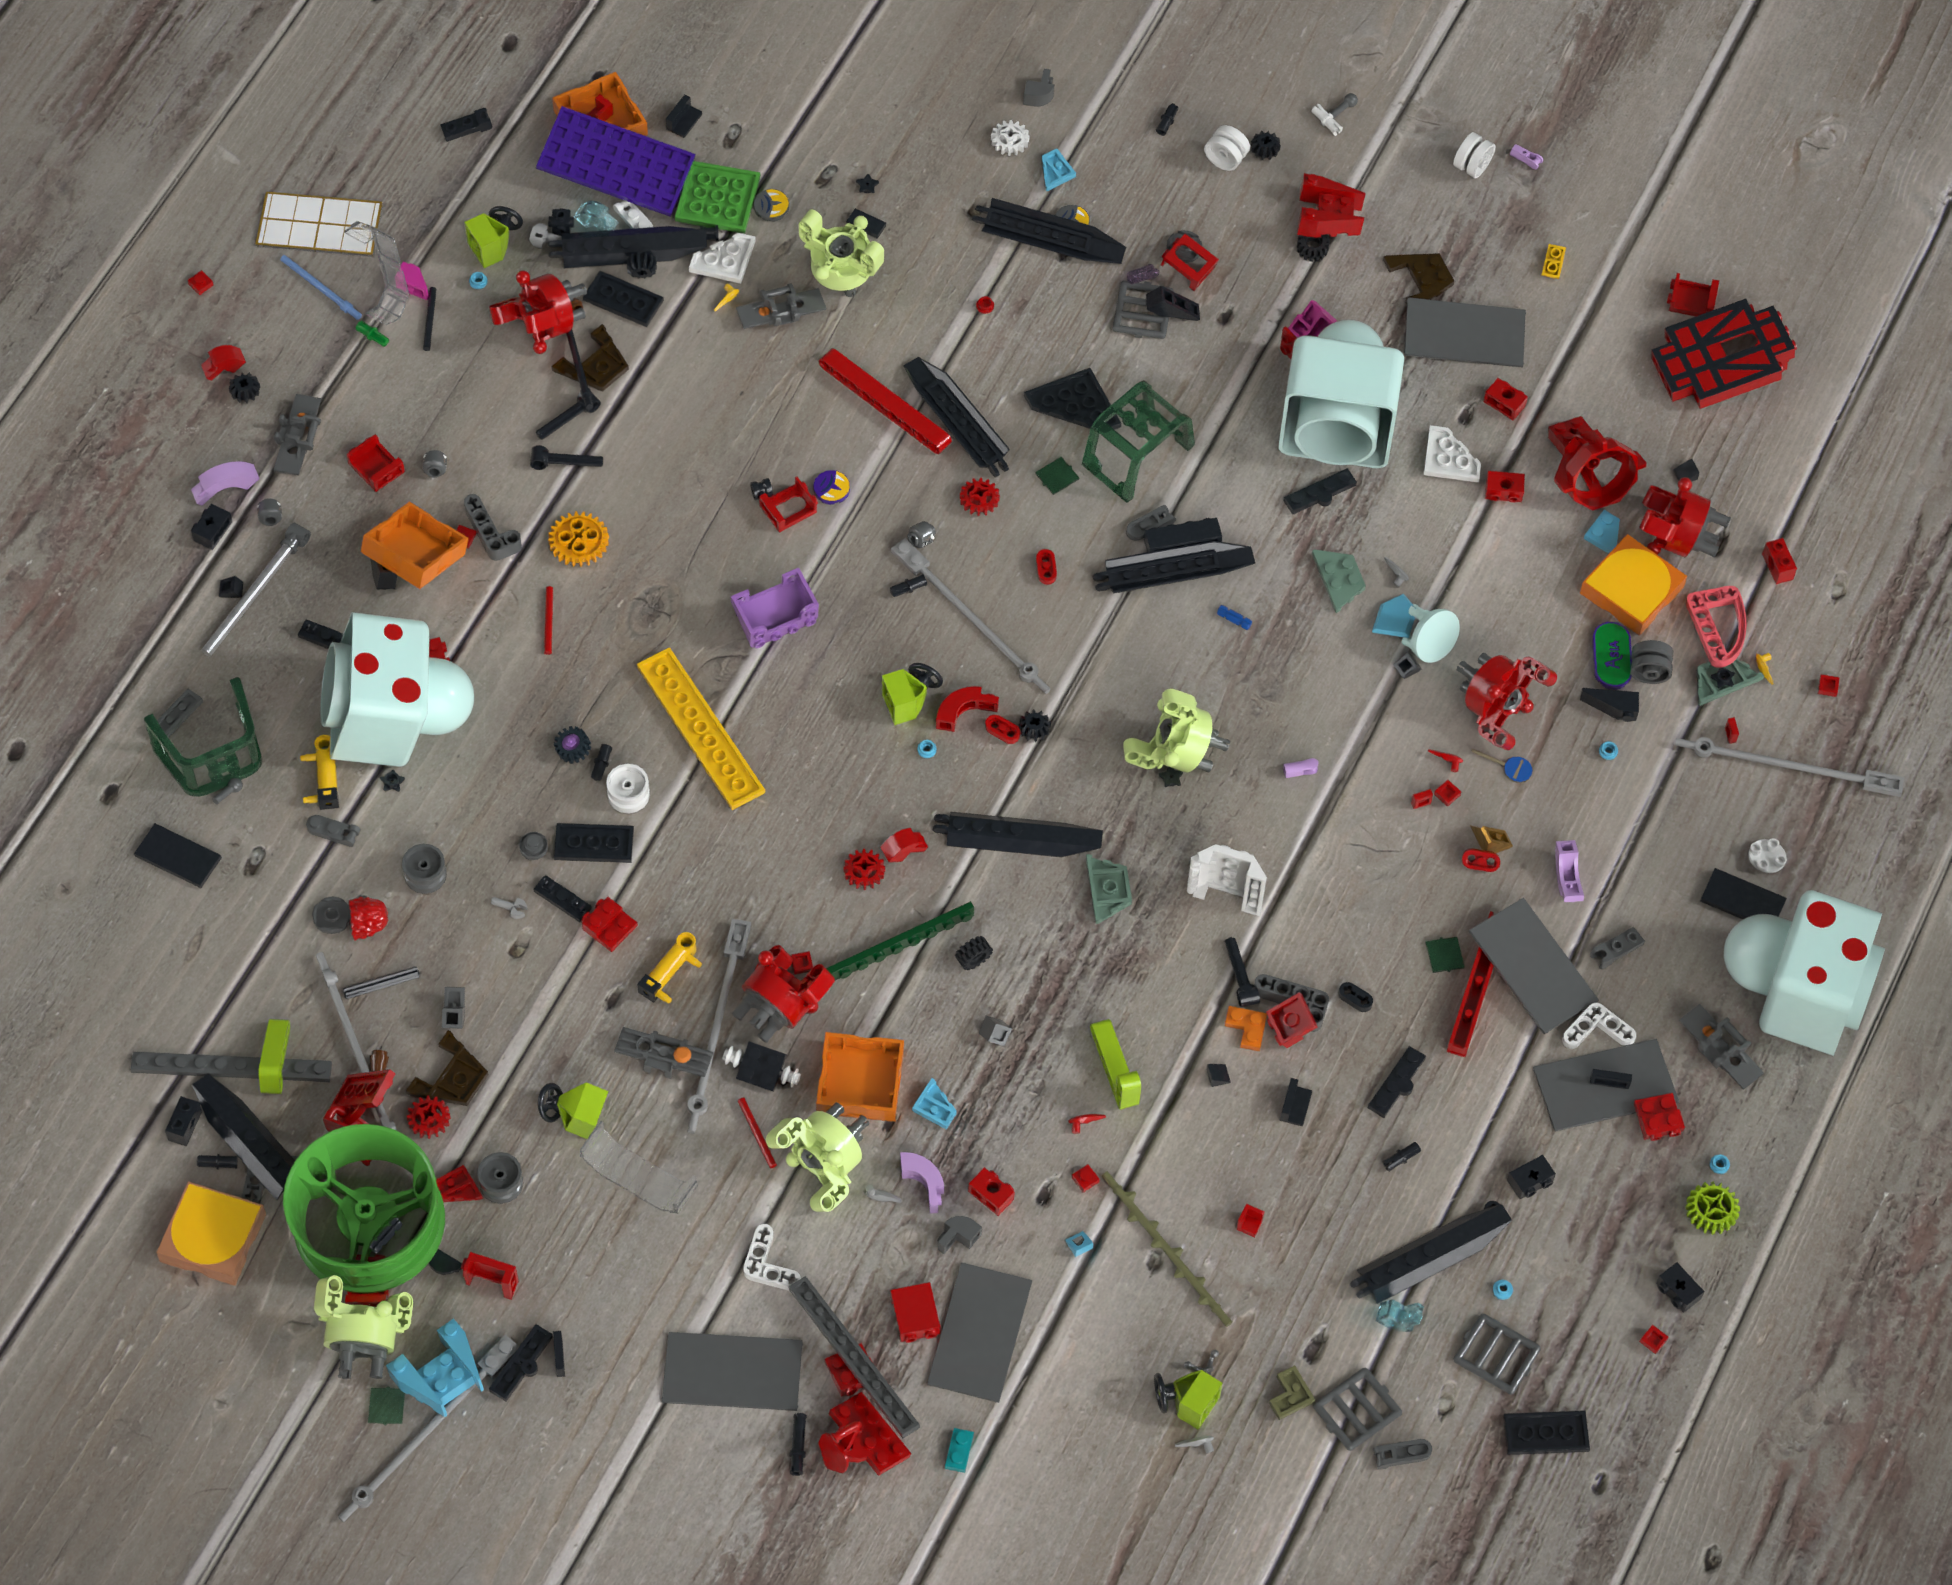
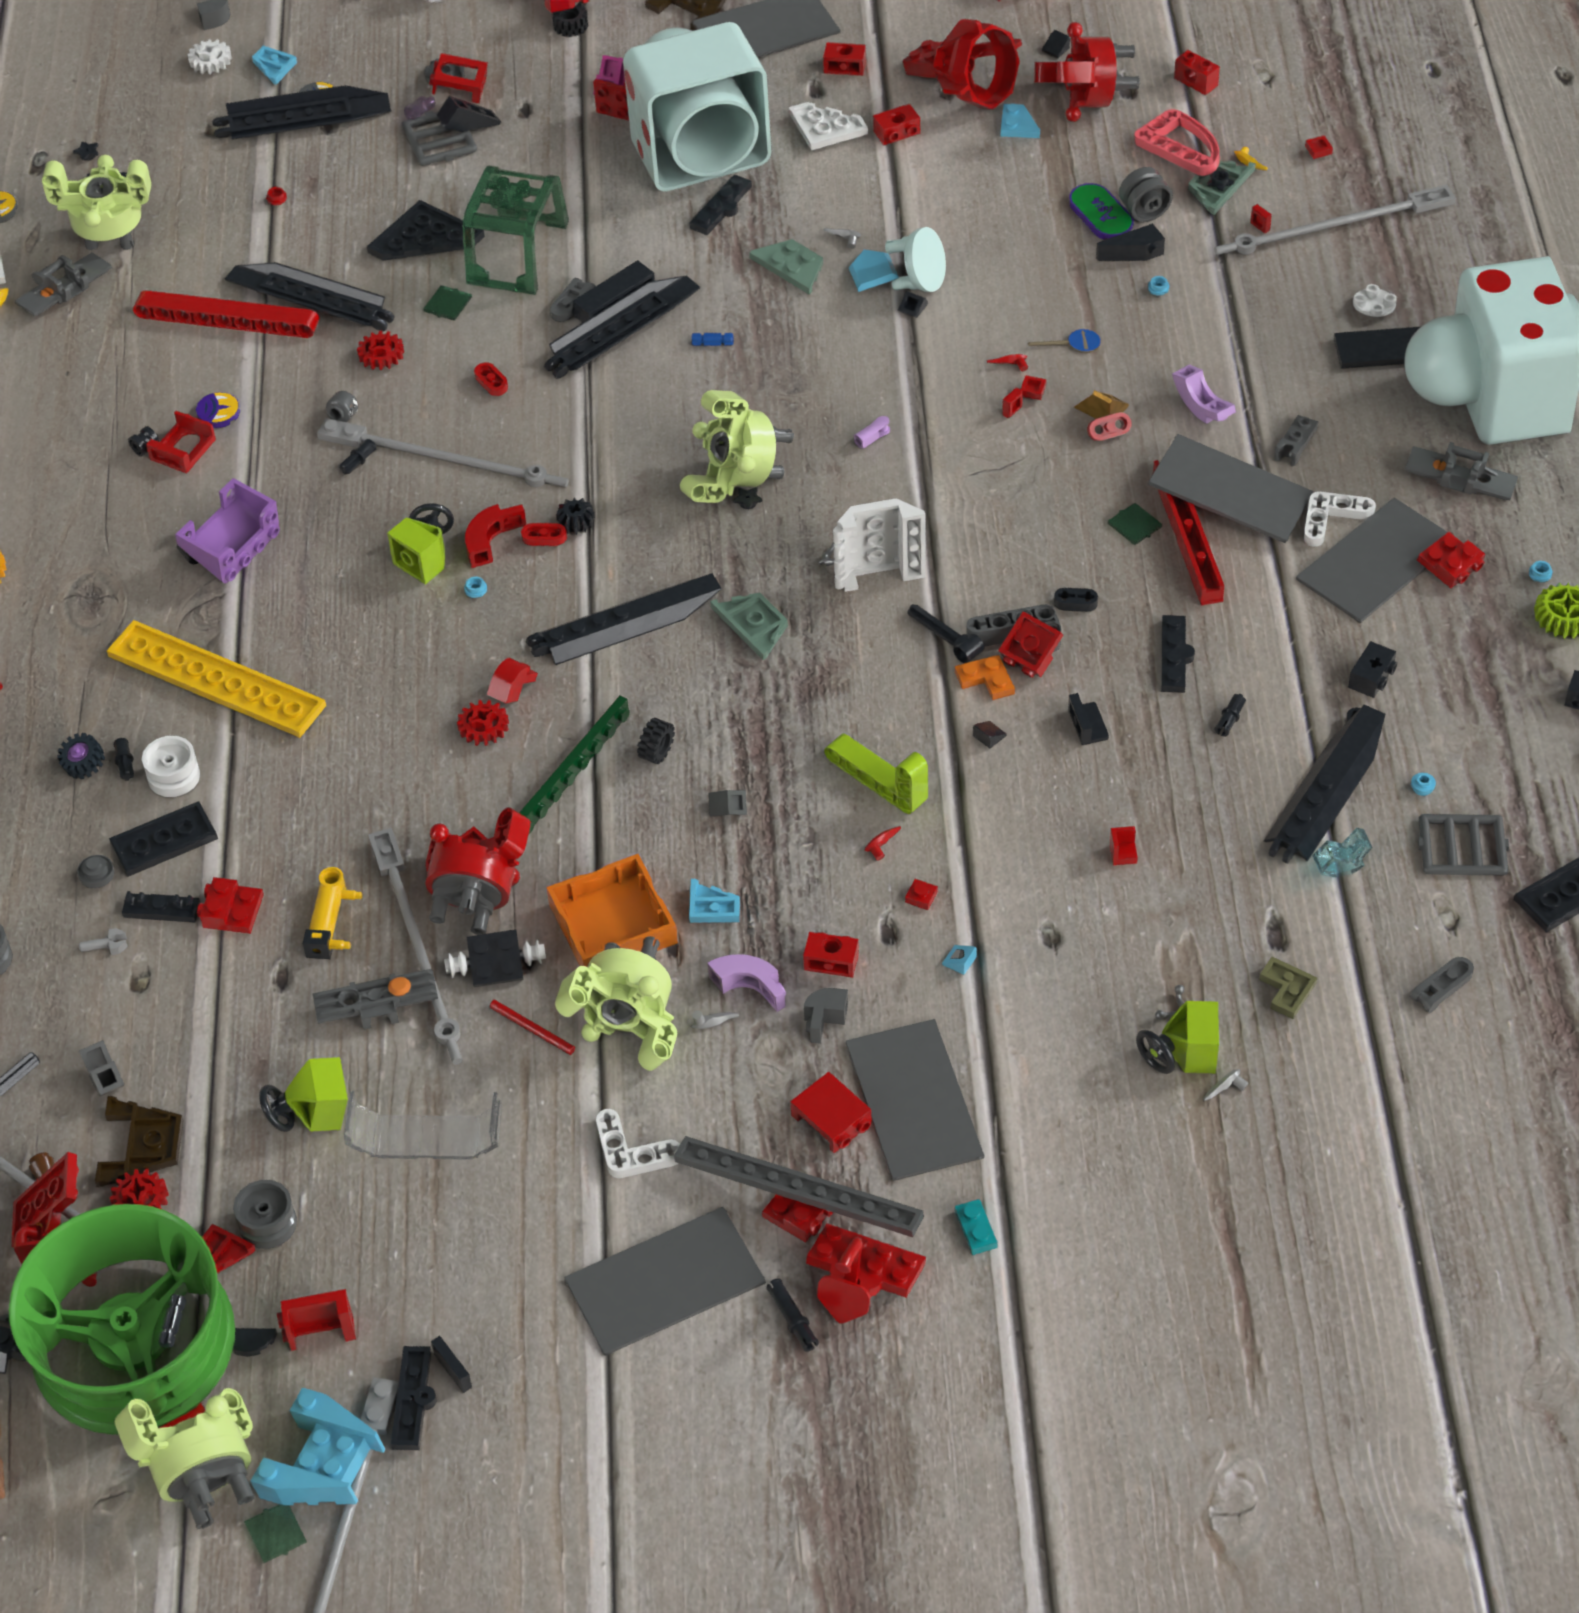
camera: 25 degrees left, 10 degrees down
olive plant [1102,1171,1232,1327] -> none
dark grey bar [1313,1368,1402,1451] -> none
red piece [1456,653,1557,750] -> none
yellow tile [1580,534,1687,636] -> none
black tile [1590,1069,1632,1089] -> none

